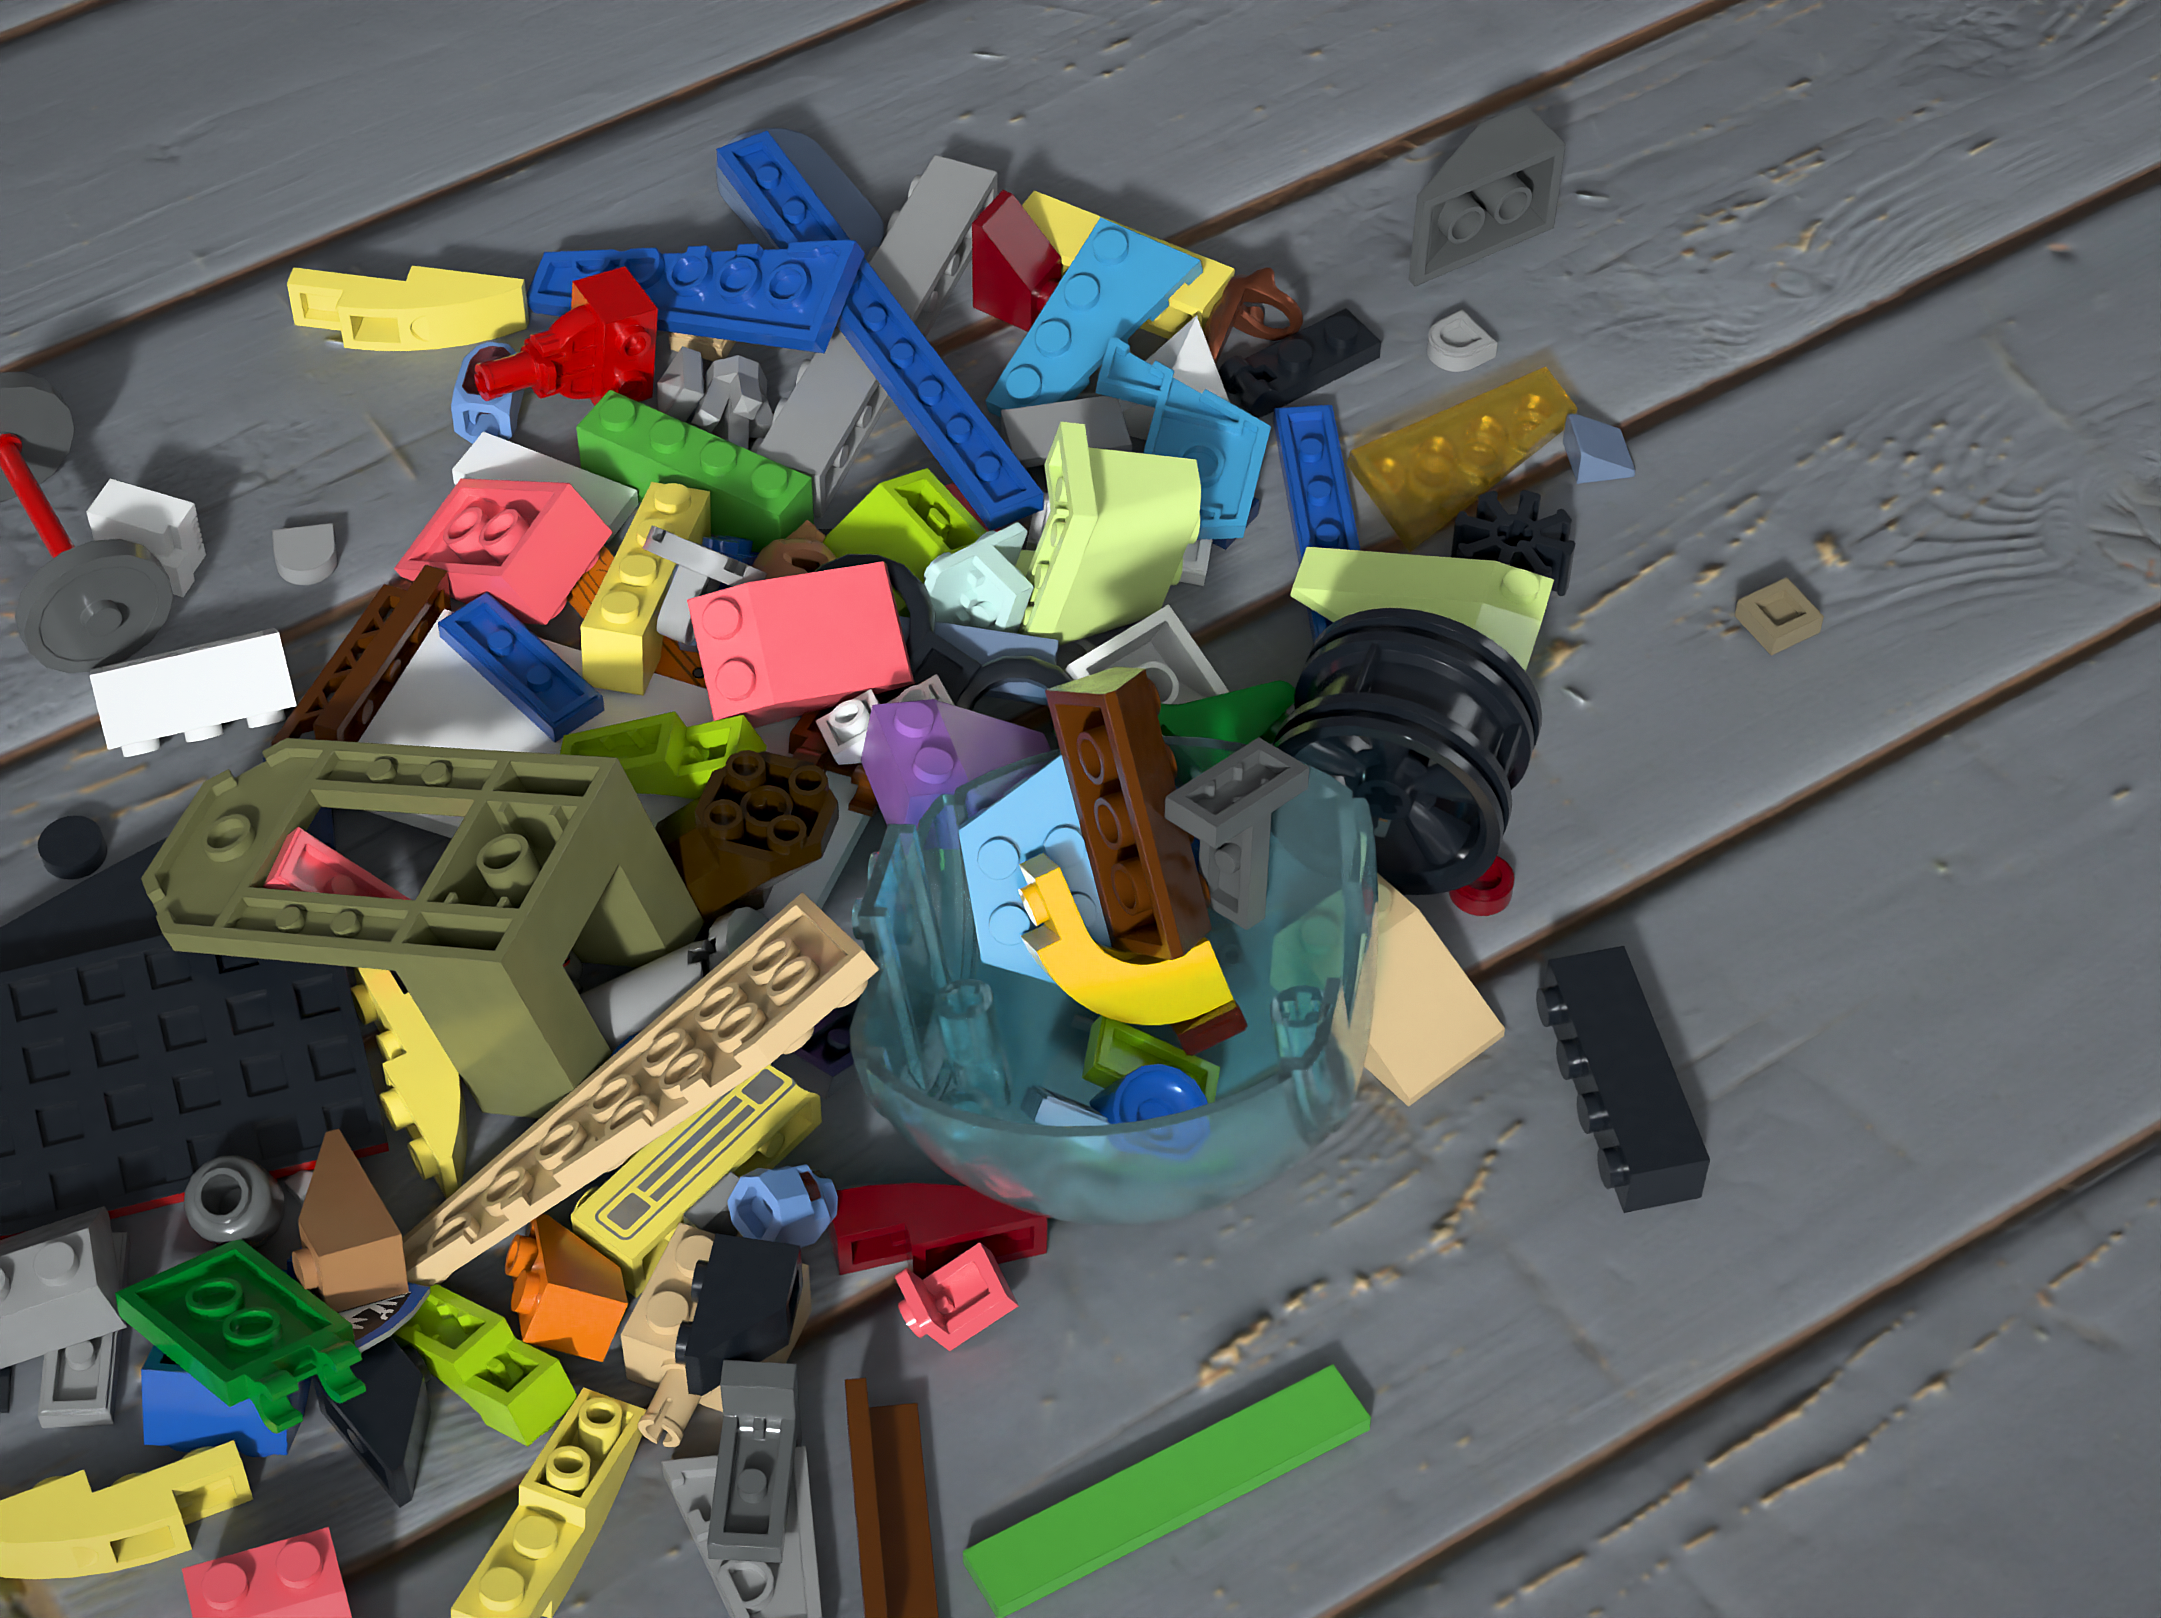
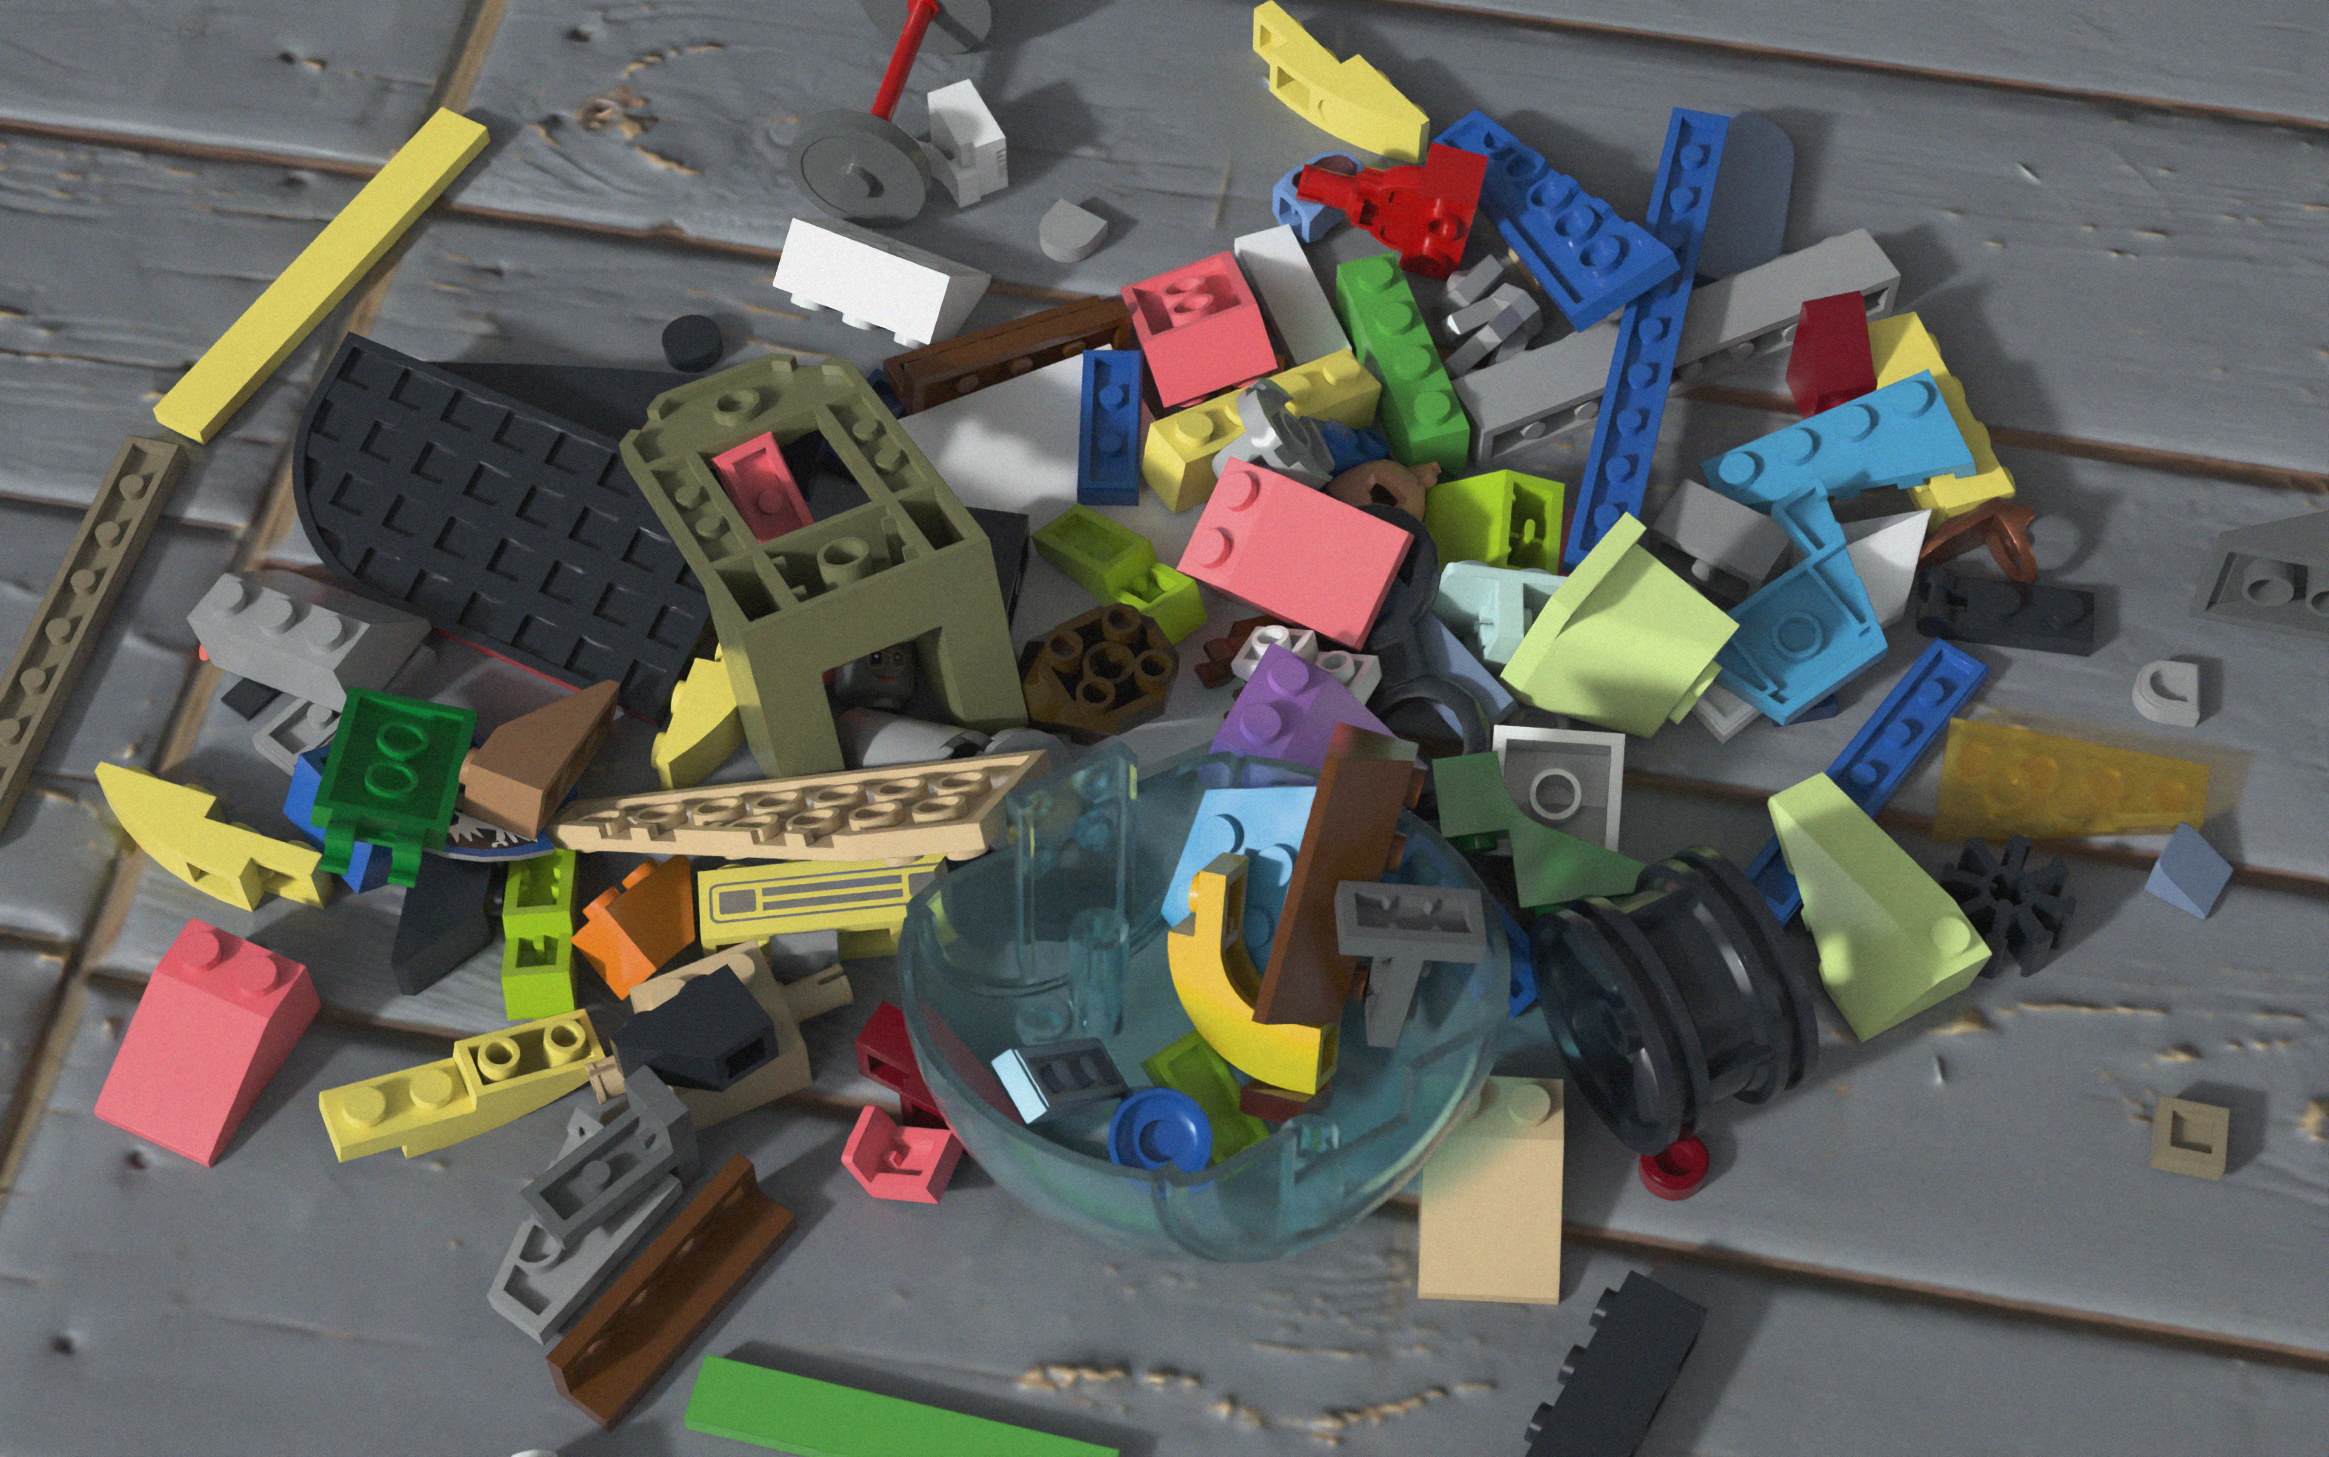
camera: 45 degrees right, 5 degrees up
dark grey head [184,1155,285,1249] -> none
medium blue rock [727,1164,838,1248] -> none

